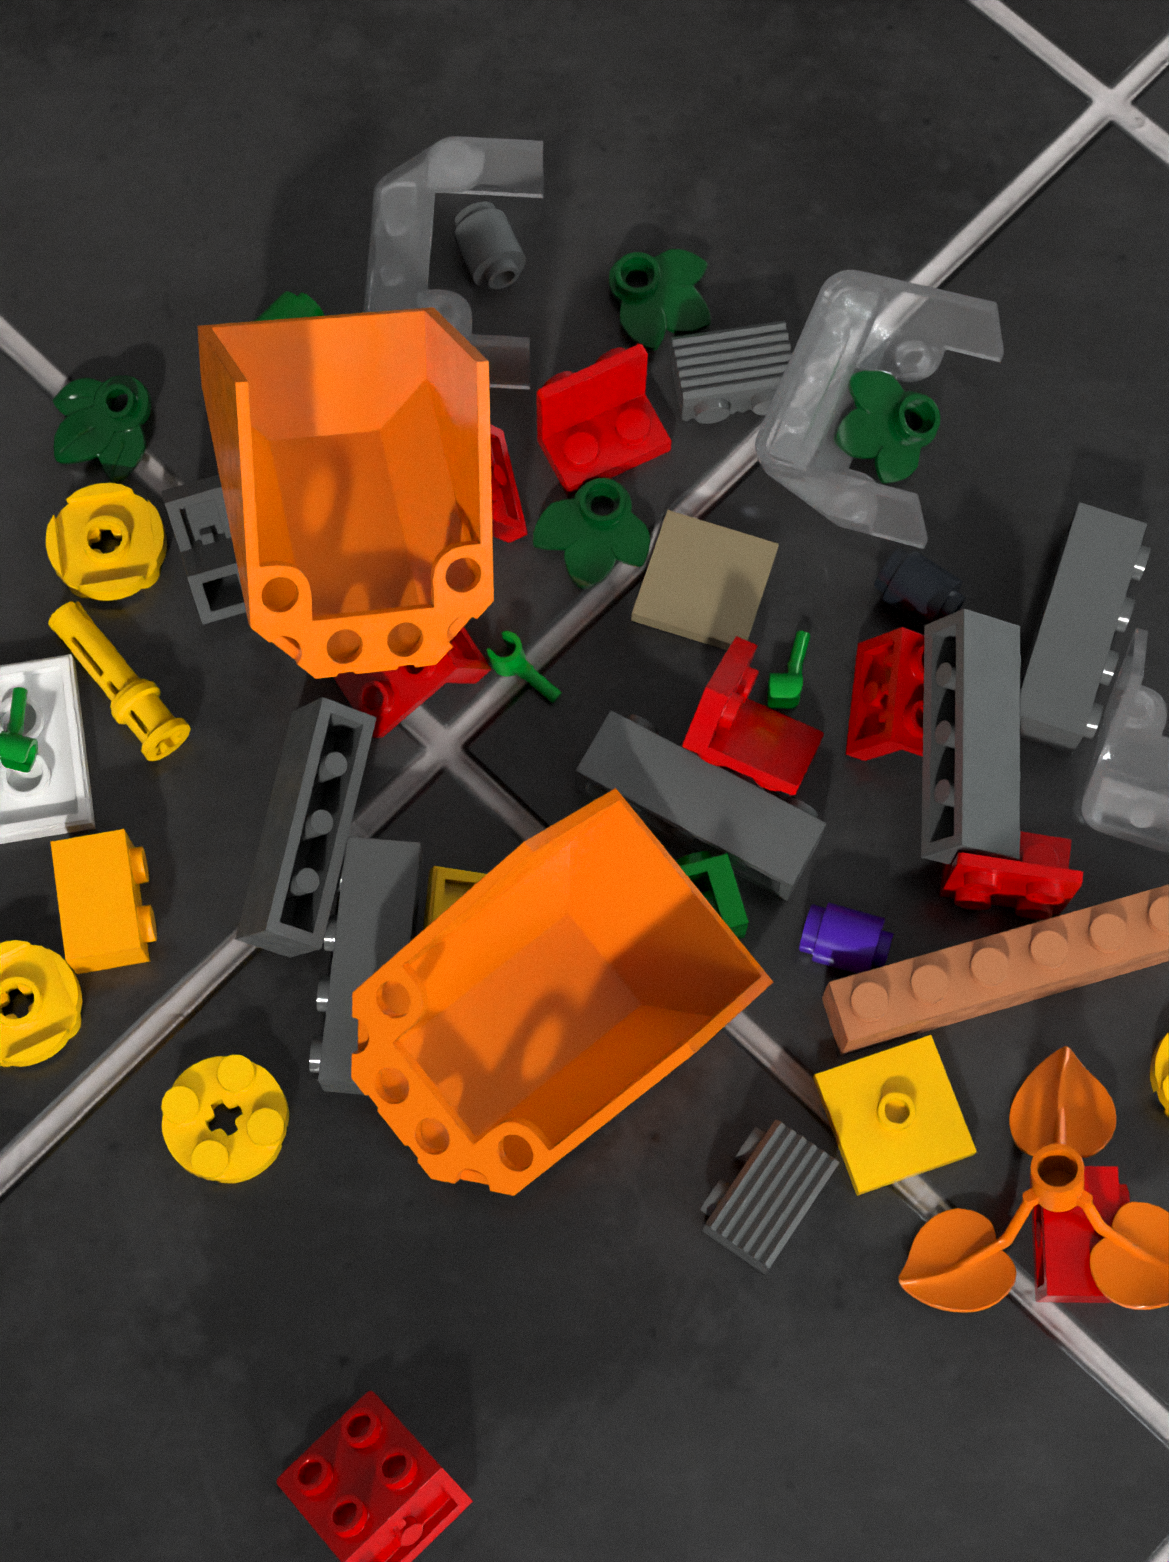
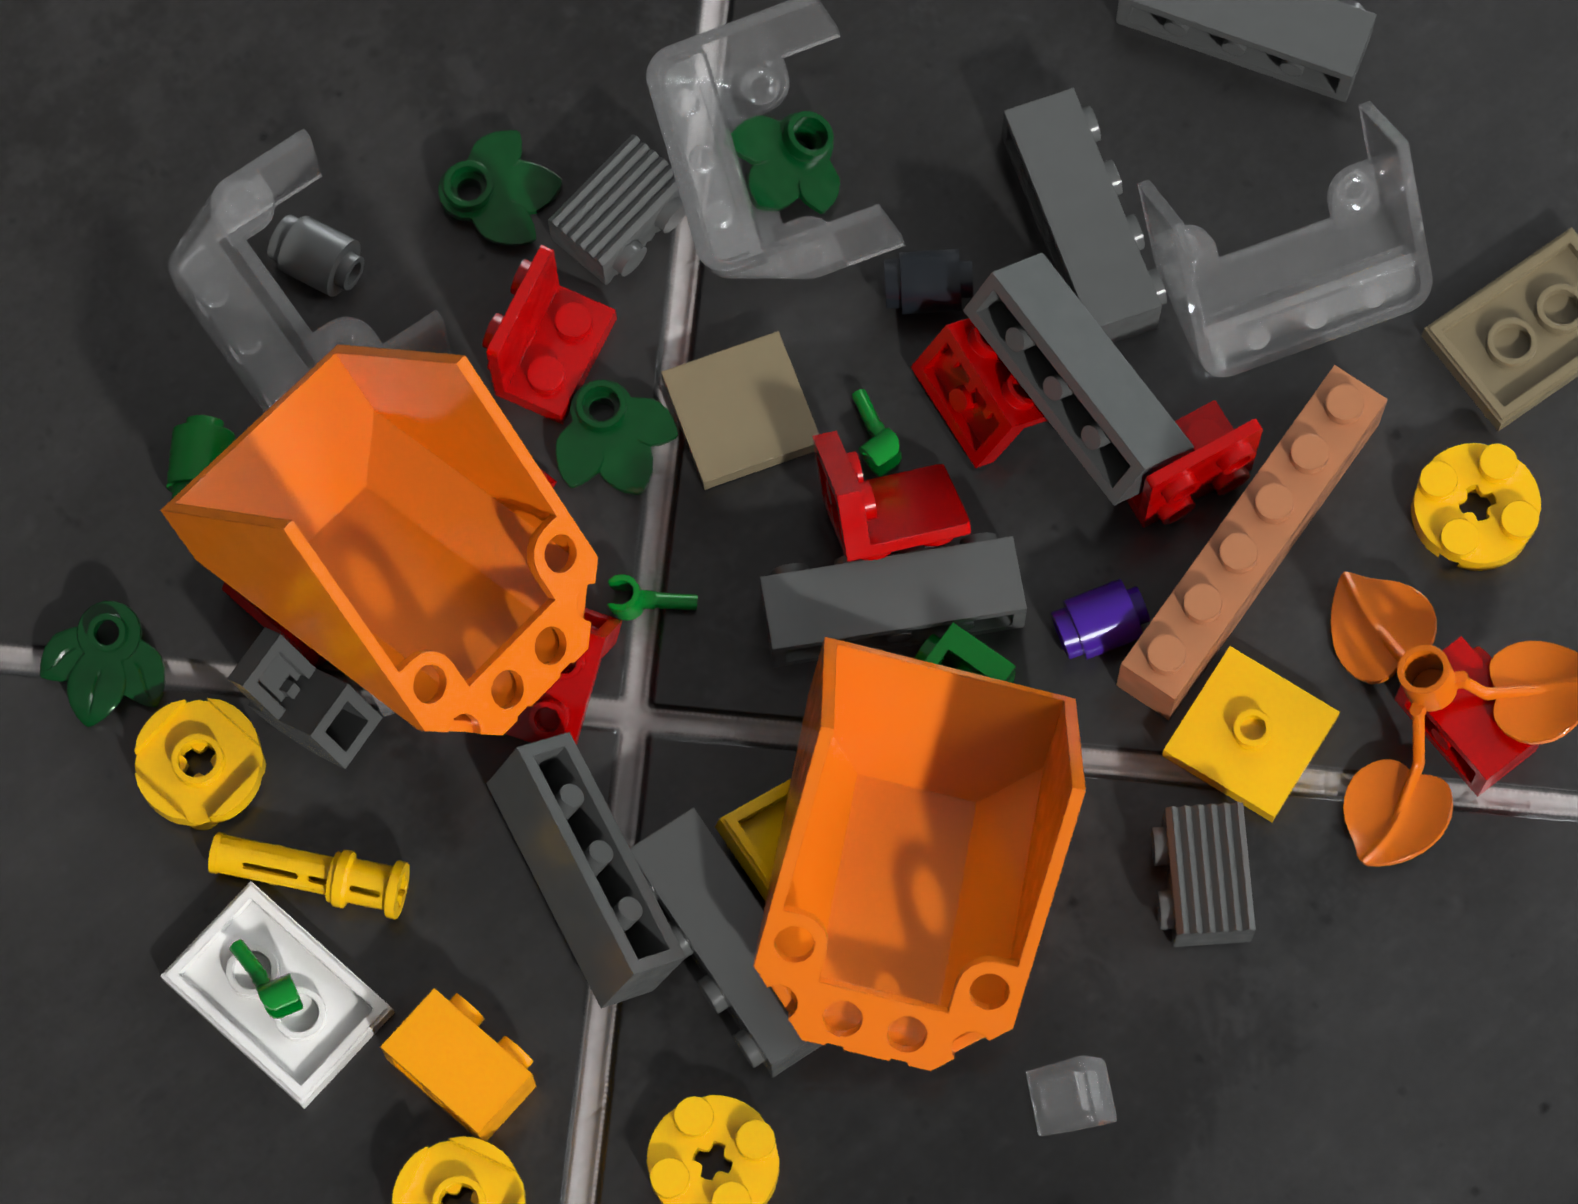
camera: 35 degrees left, 0 degrees up
none -> clear slope [1026,1055,1117,1136]

